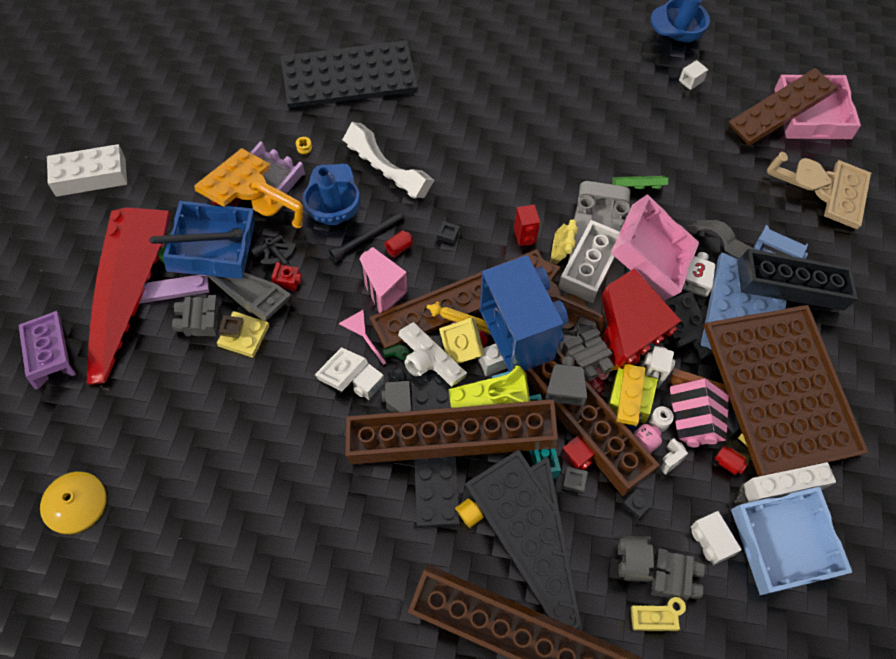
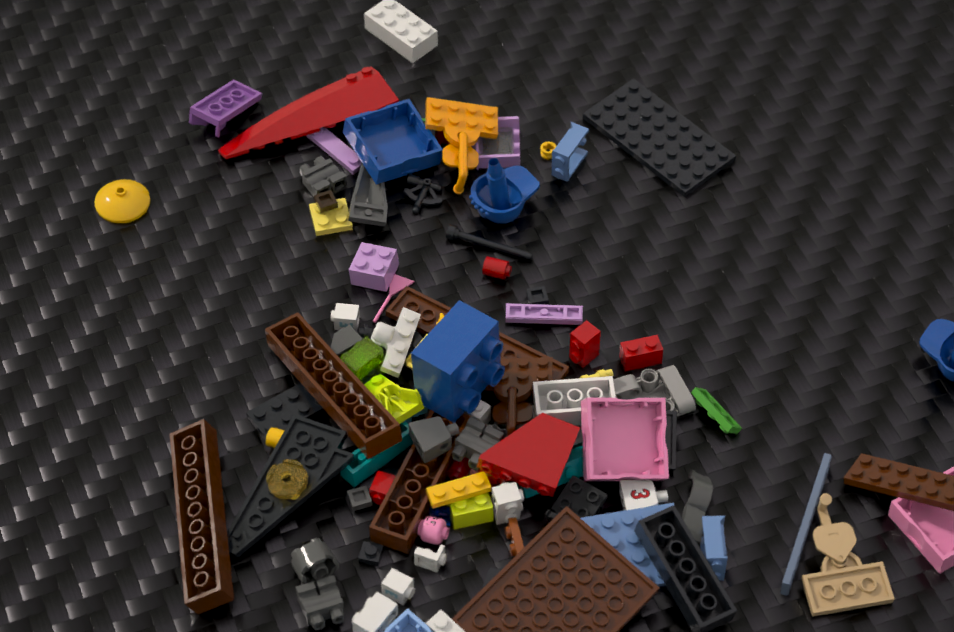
camera: 60 degrees right, 10 degrees down
black piece [149,228,243,244] -> none
red brick [272,262,302,291] -> none
white plate [315,347,368,391] -> none
white arch [343,122,434,199] -> none
bright pink slope [359,247,407,313] -> none
dark green arm [382,344,410,360] -> none
light yellow hinge [631,597,686,631] -> none
white brick [649,407,673,433] -> none
slope [670,379,729,447] -> none
white brick [679,60,708,90] -> none
red brick [715,446,748,475] -> none
none -> clear yellow plate [266,459,308,499]
none -> clear neon green brick [340,336,384,380]
none -> lavender brick [349,242,399,292]
none -> white brick [381,568,415,605]
none -> lavender plate [506,303,583,325]
none -> medium blue window [551,122,589,182]
none -> red brick [619,335,663,372]
none -> sand blue tile [780,453,832,596]

